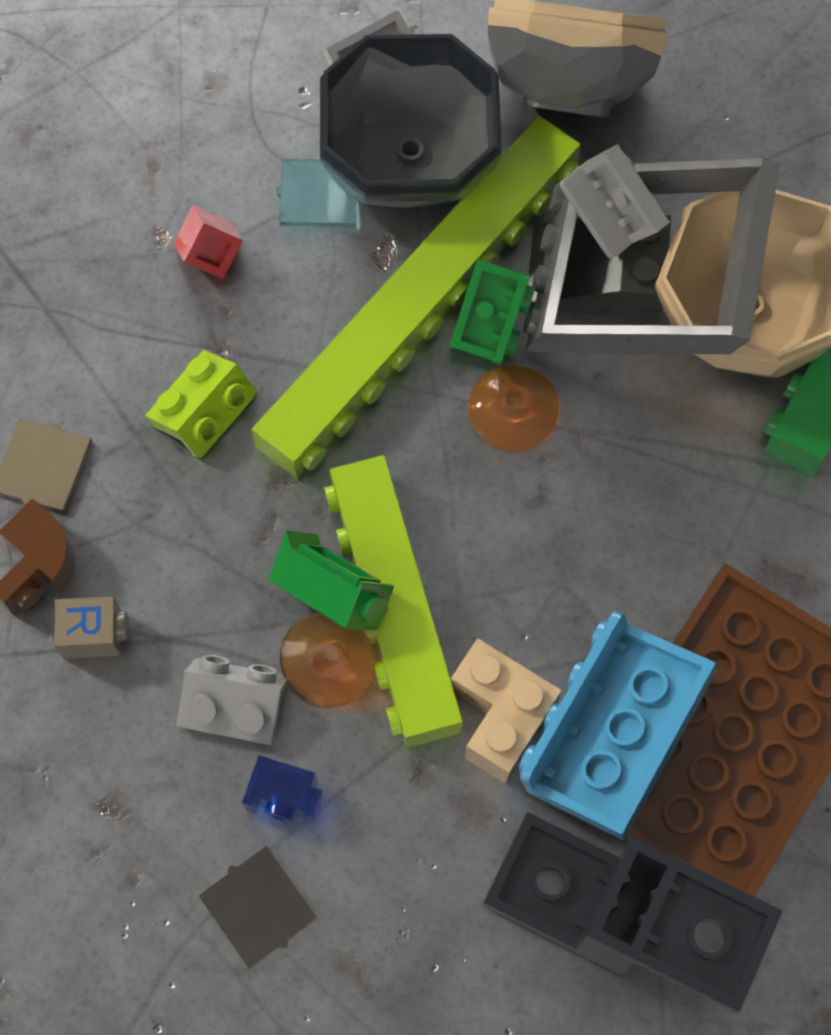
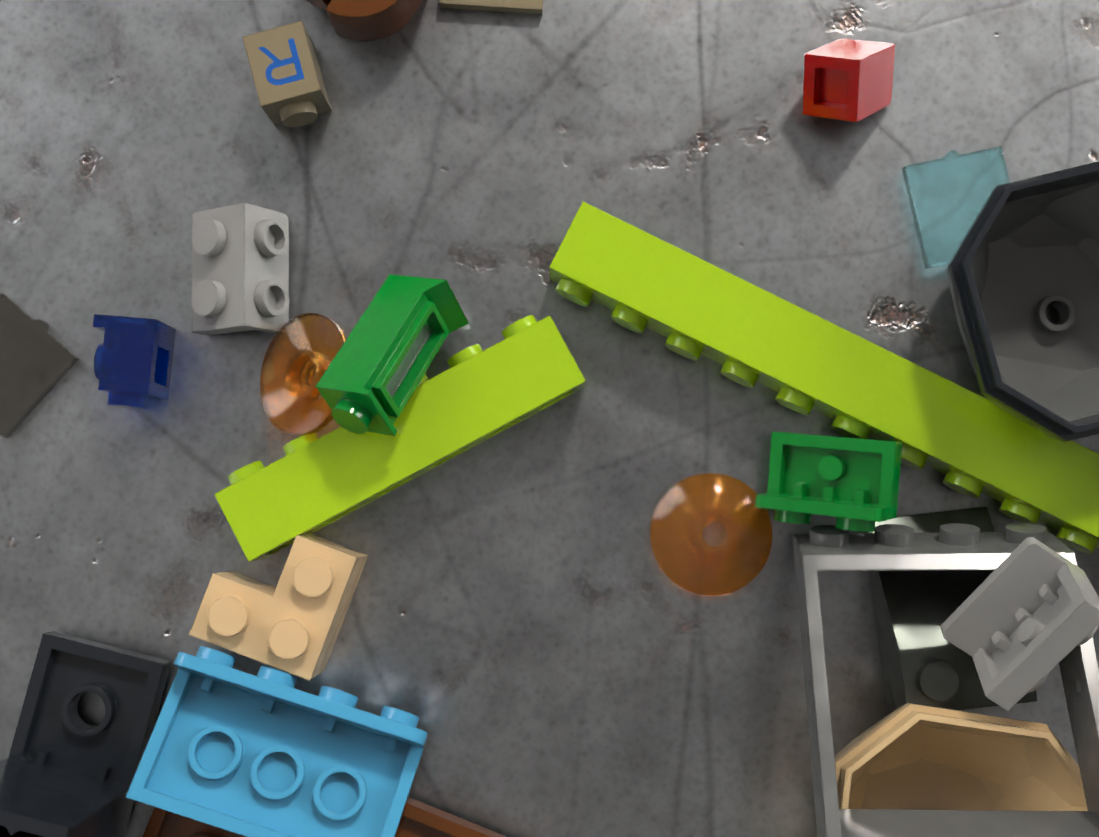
camera: 80 degrees right, 15 degrees up
lime bracket [145,350,257,458] -> none

